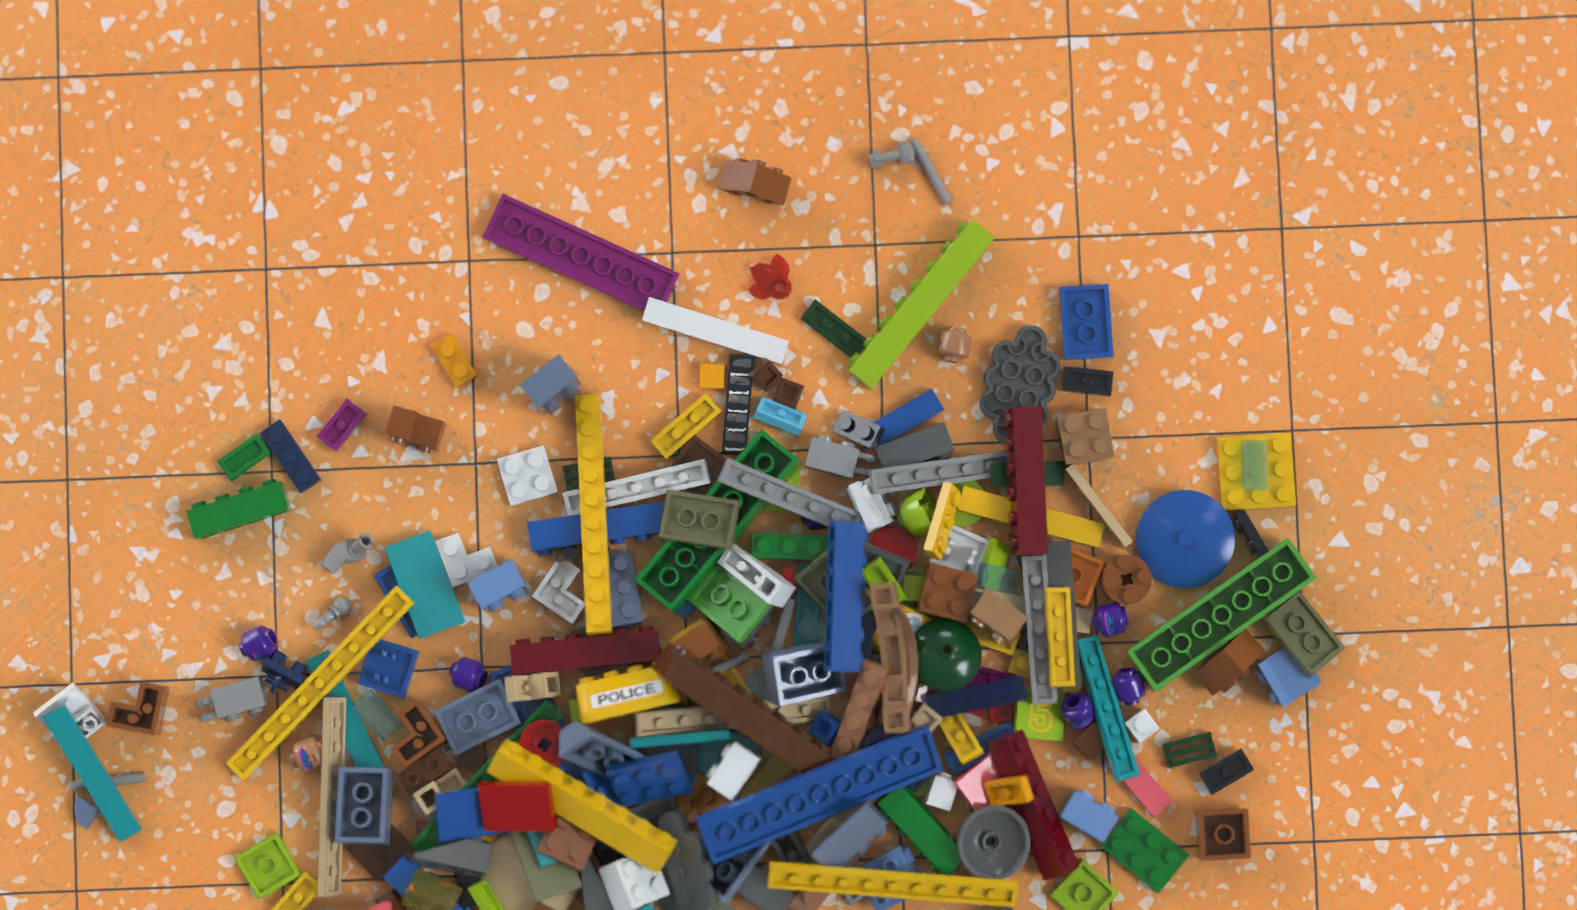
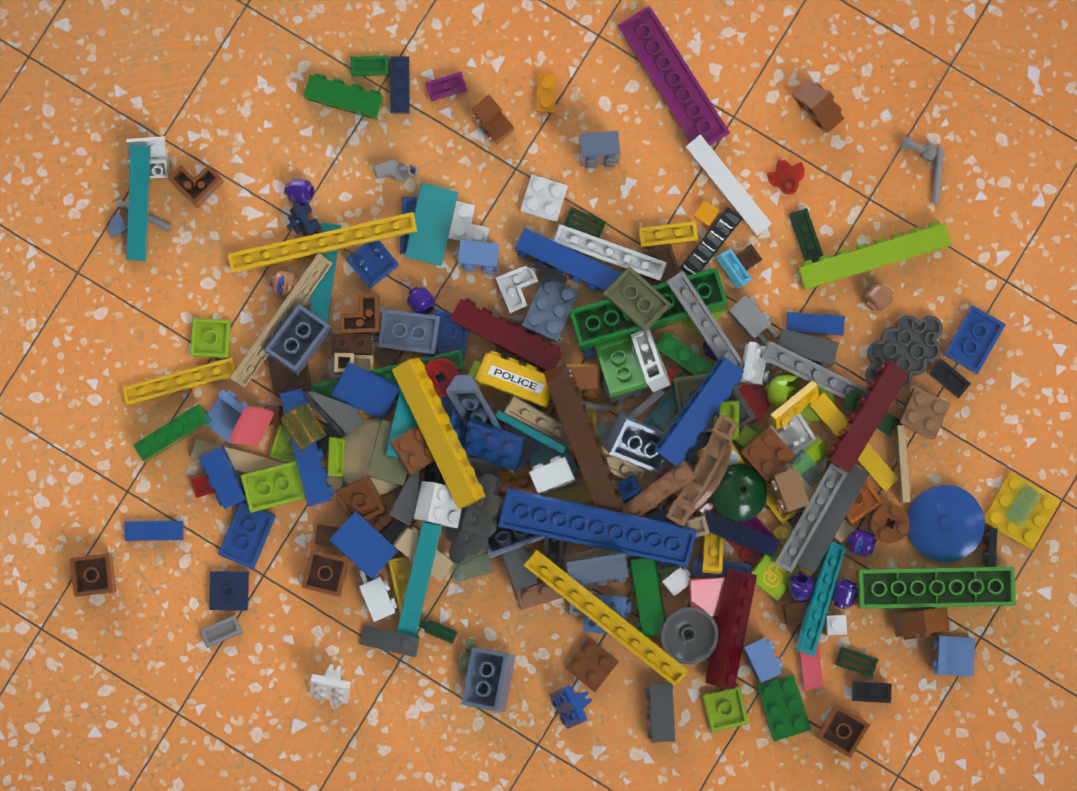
camera: 30 degrees right, 0 degrees up
light grey hinge [195,676,269,722] -> none
light grey bar [312,597,352,630] -> none
clear light blue tile [352,688,403,742] -> none
red tile [477,781,557,832] -> none
tan brick [504,672,561,702] -> none
yellow plate [575,394,613,635] -> none
reddish brown tile [748,357,783,392] -> none
plate [832,409,885,451] -> none
light orange plate [984,775,1034,806] -> none
yellow tile [1044,587,1075,688] -> none
olive tile [1261,591,1345,678] -> none

